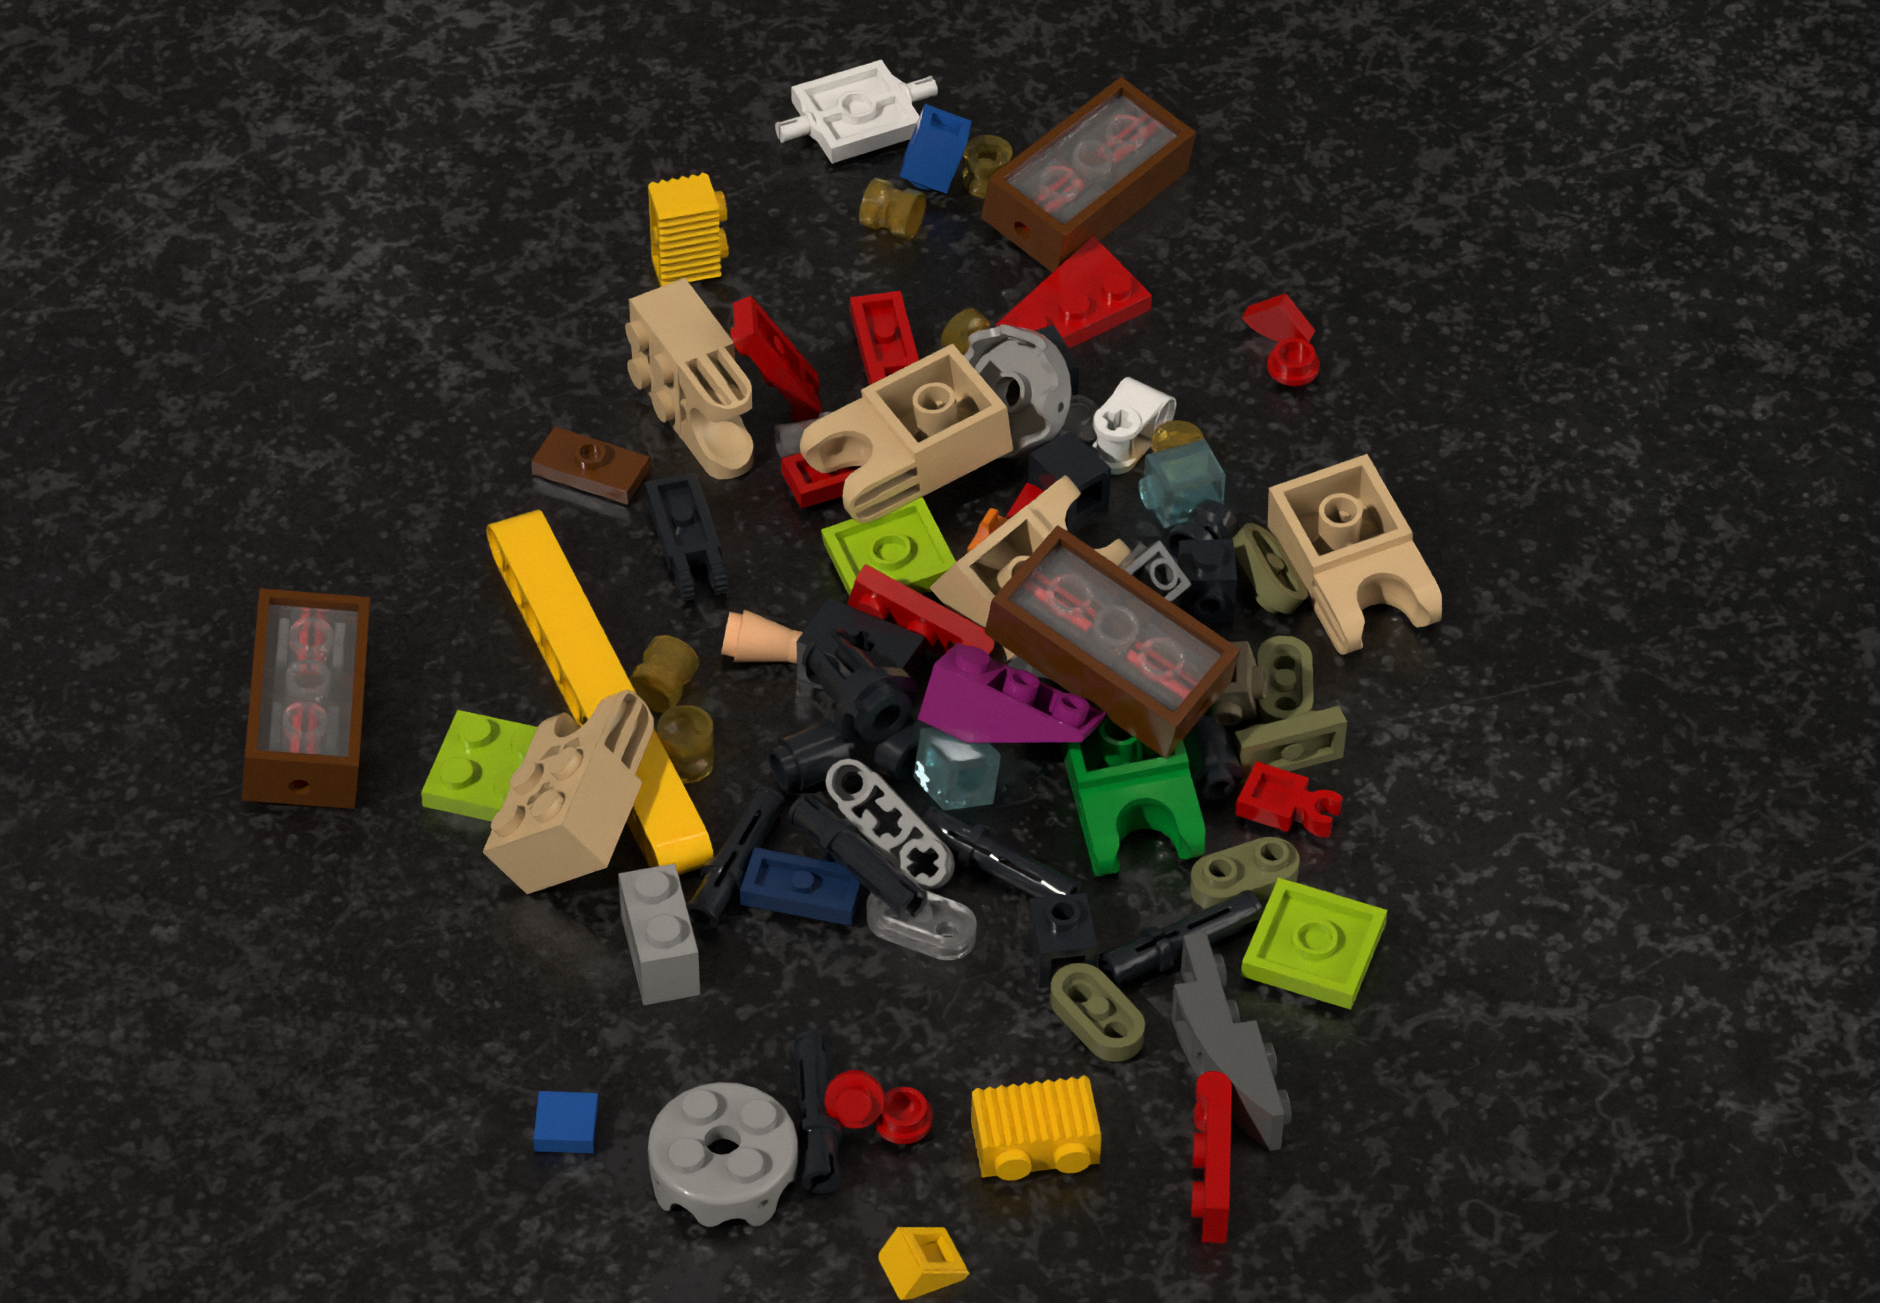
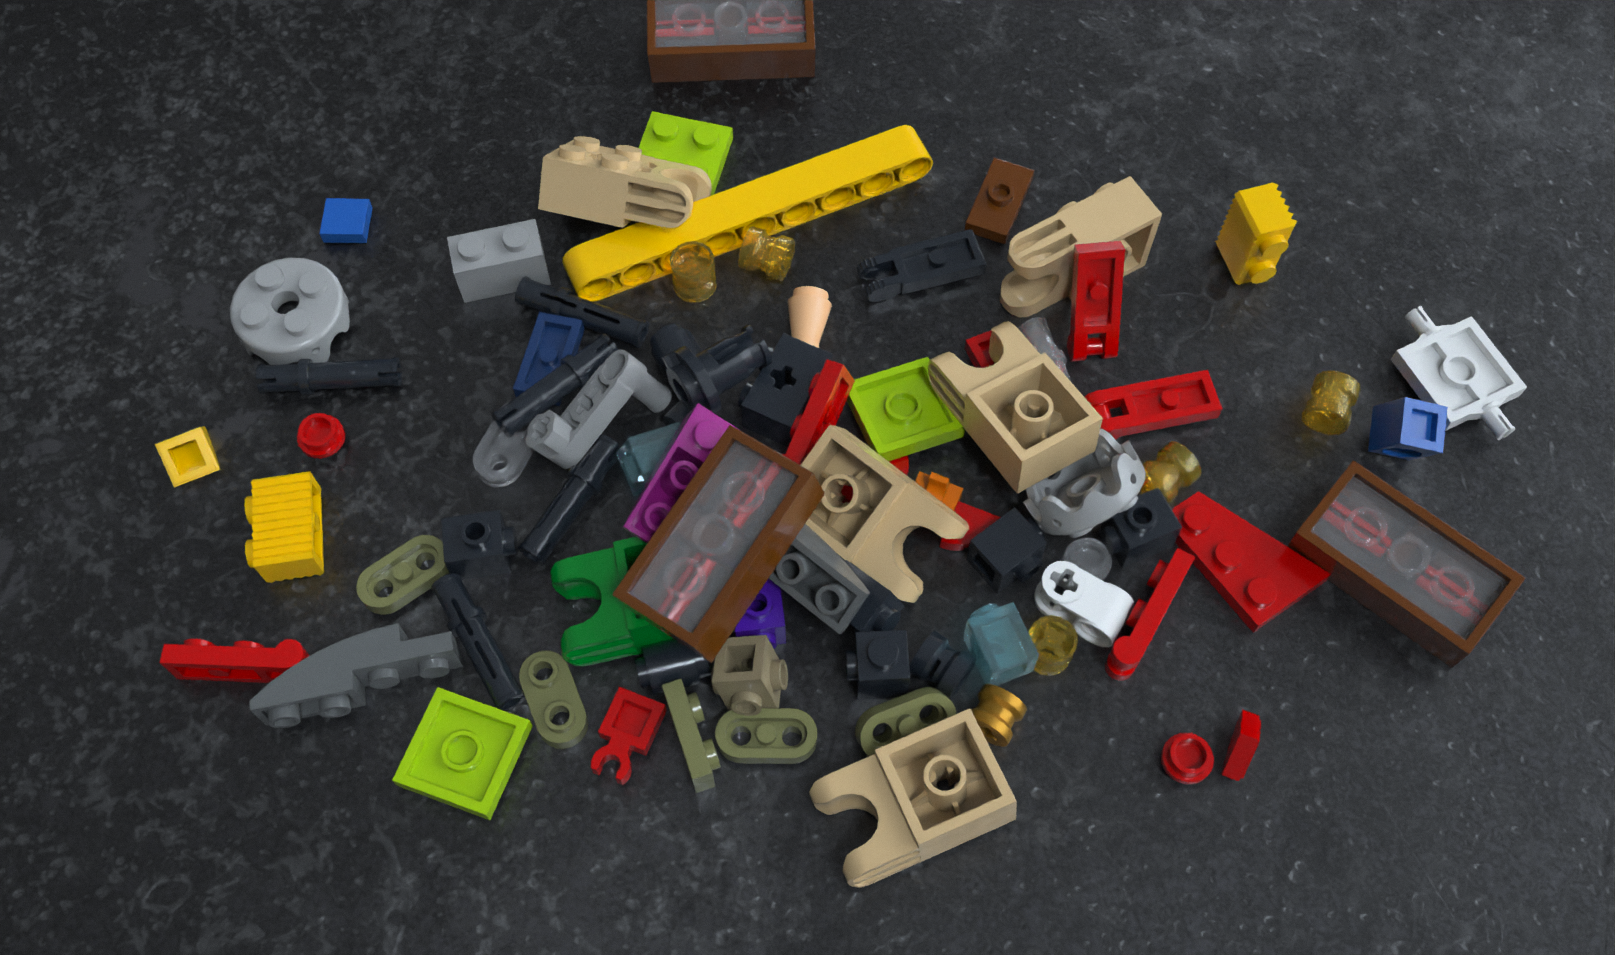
camera: 90 degrees right, 15 degrees up
red plate [824,1070,884,1129] -> none
clear yellow wheel [962,135,1013,198] -> none
none -> pearl gold wheel [971,684,1027,747]
none -> red plate [1105,548,1195,681]

